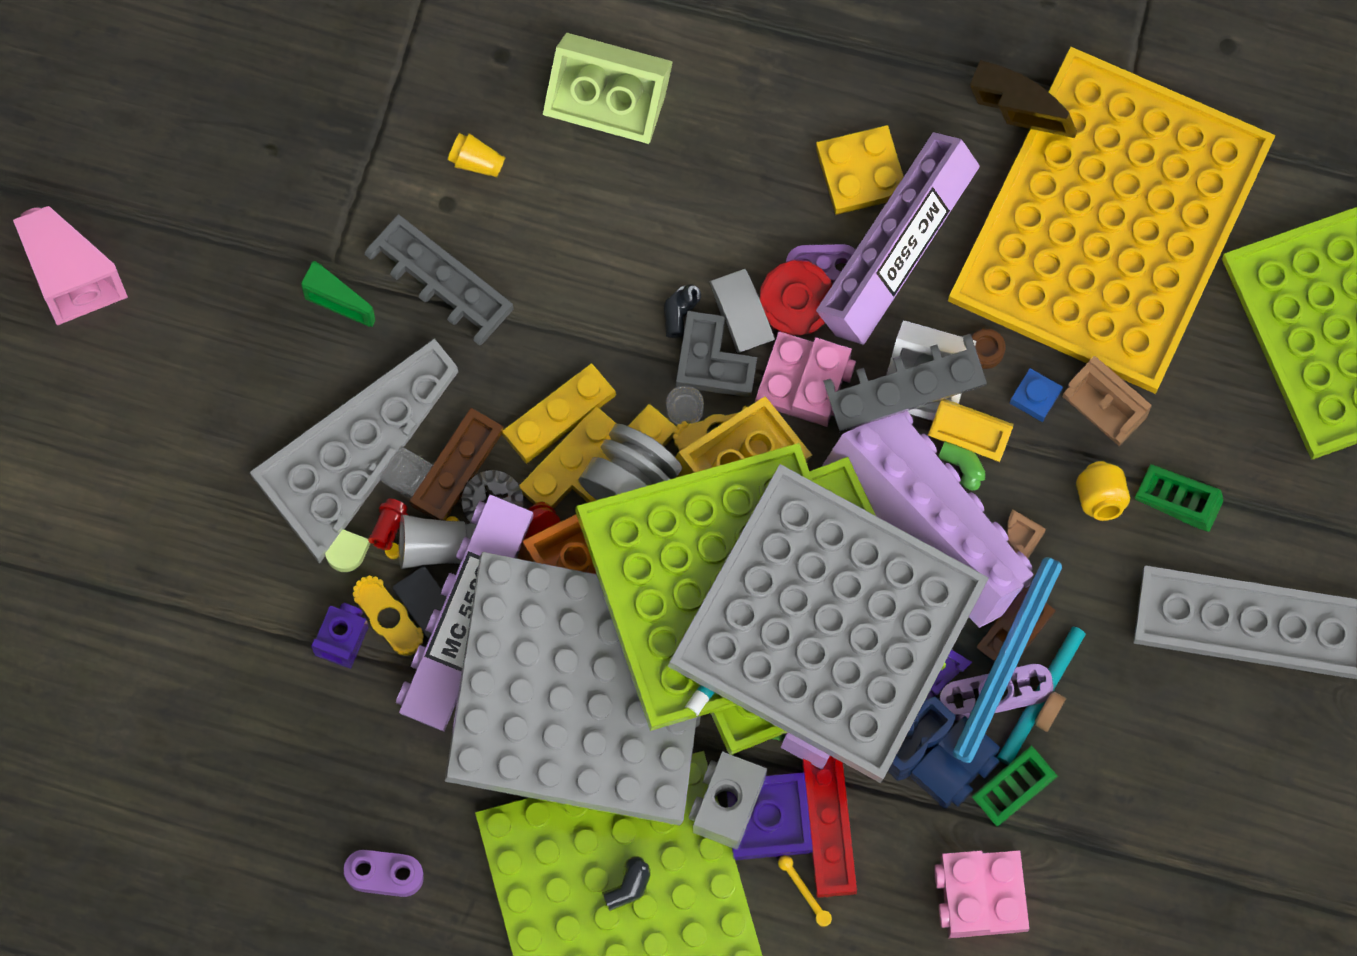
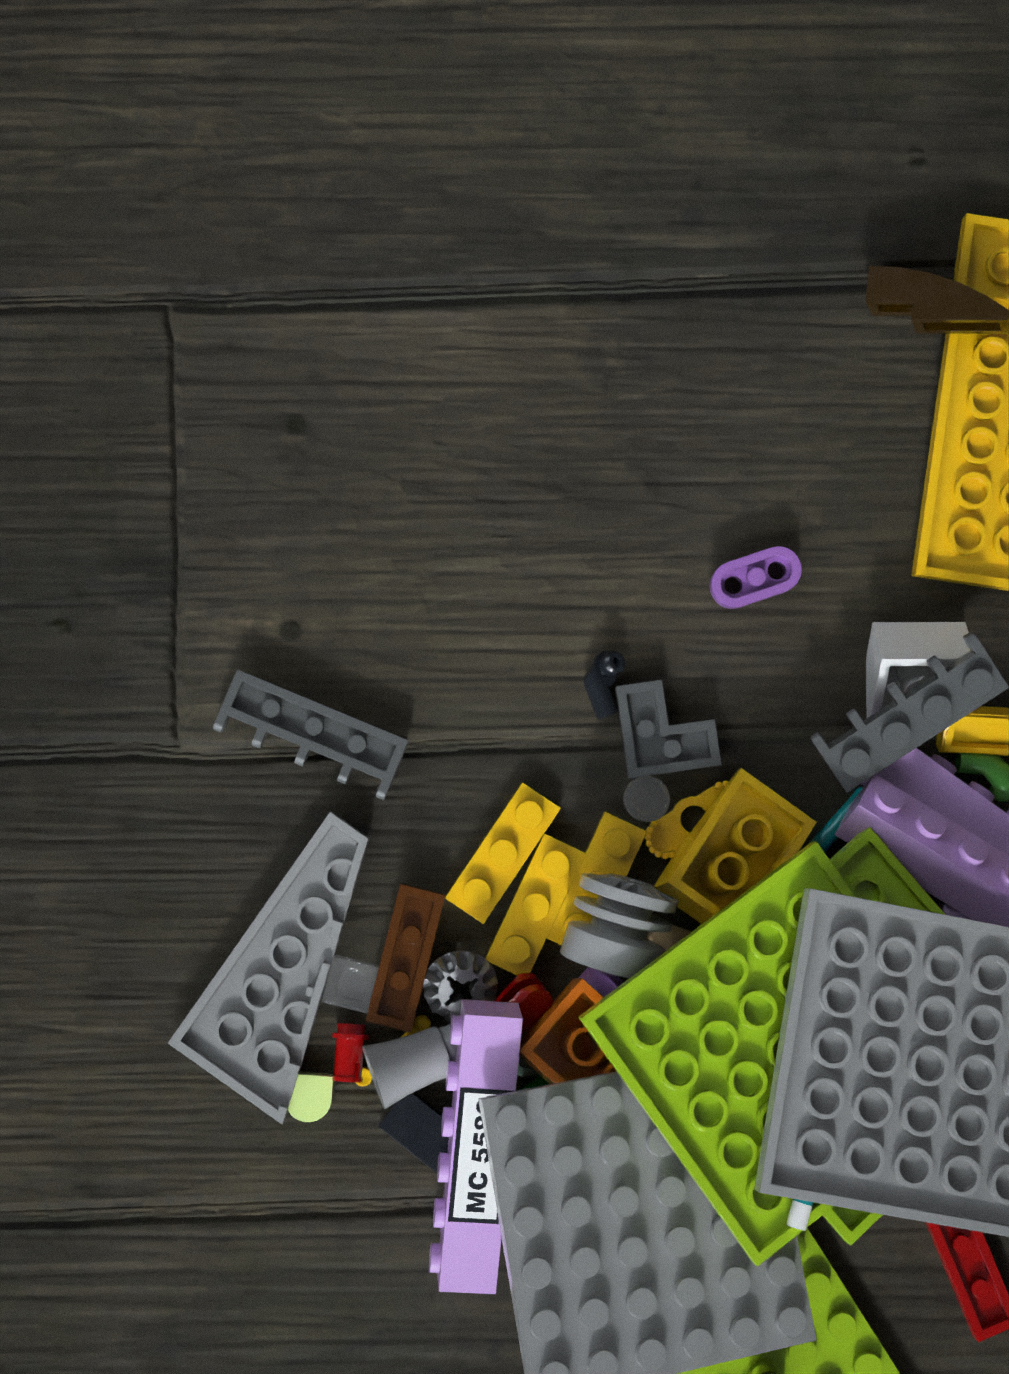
camera: 20 degrees left, 15 degrees up
green slope [301,261,376,327] -> none
dark purple brick [311,603,369,669] -> none
yellow piece [353,576,424,656] -> none
yellow cone [447,133,506,178] -> none
yellowish green slope [543,33,673,144] -> none
light grey brick [689,752,767,850] -> none
light grey slope [709,269,775,352] -> none
dark purple plate [726,773,813,860] -> none
bright pink plate [755,331,856,427] -> none
red tile [759,260,832,335] -> none
yellow hinge [778,855,832,927] -> none
yellow plate [816,125,904,215] -> none
lavender brick [816,132,980,345] -> none
reddish brown tile [971,329,1006,369] -> none

